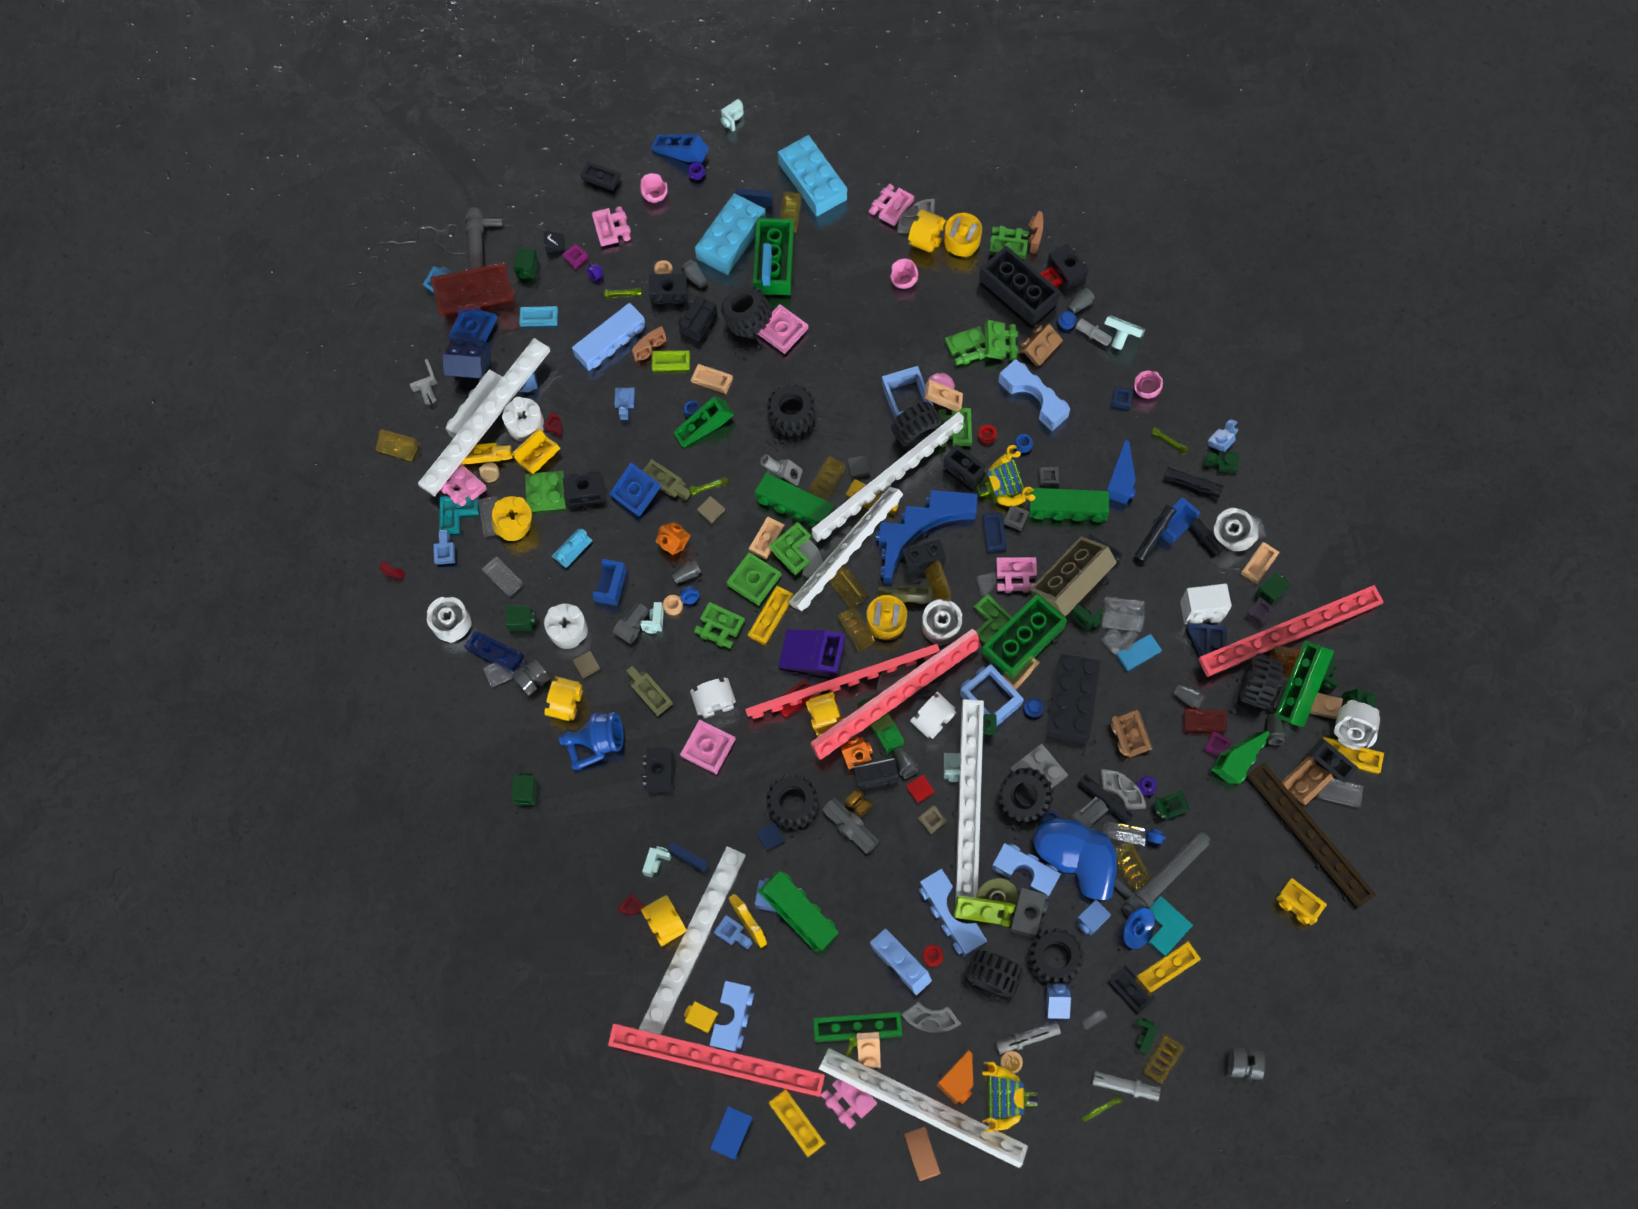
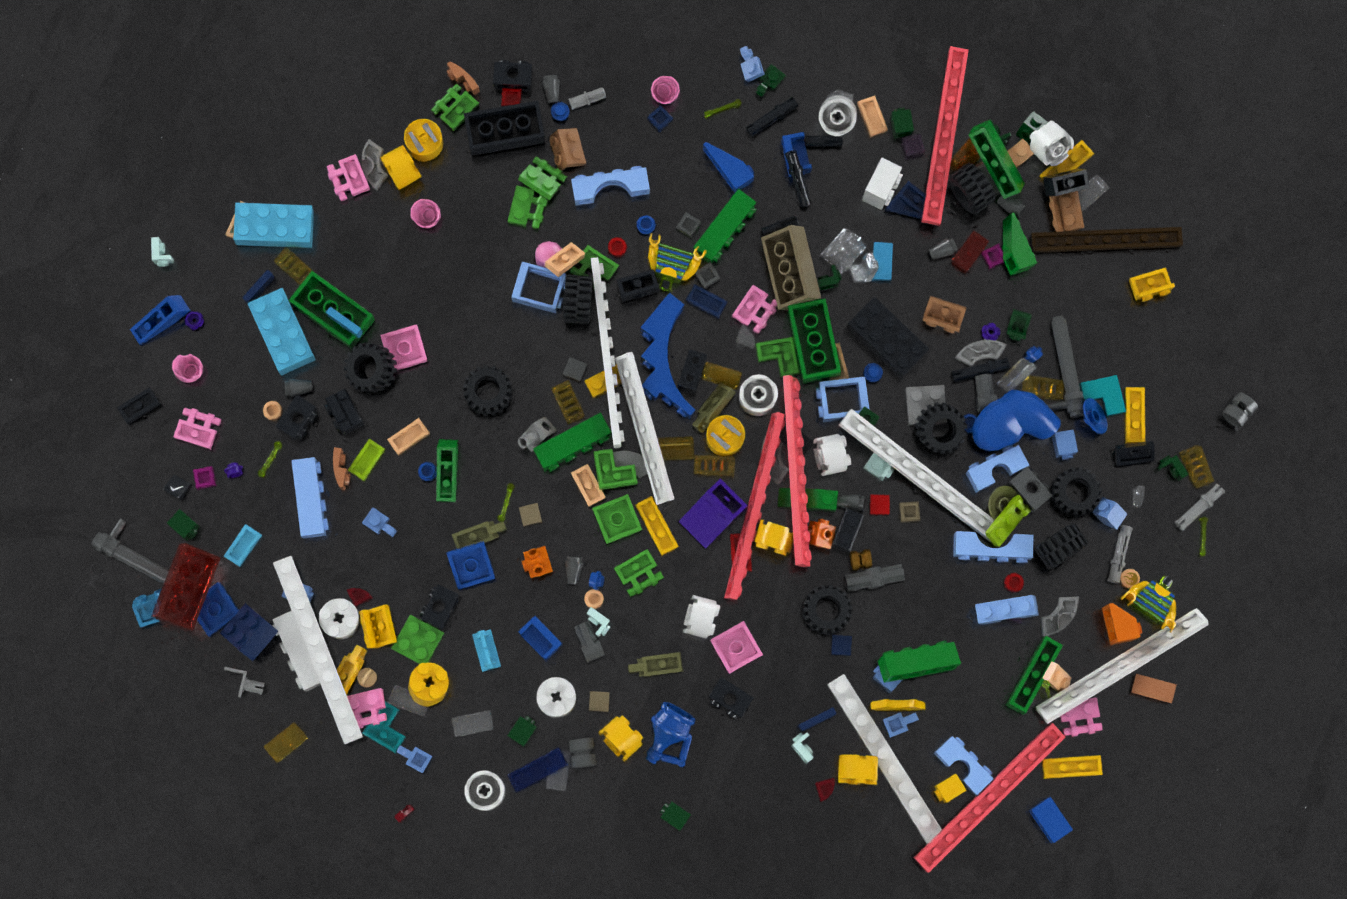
camera: 65 degrees left, 10 degrees up
light aqua tile [1105,315,1146,350] -> none

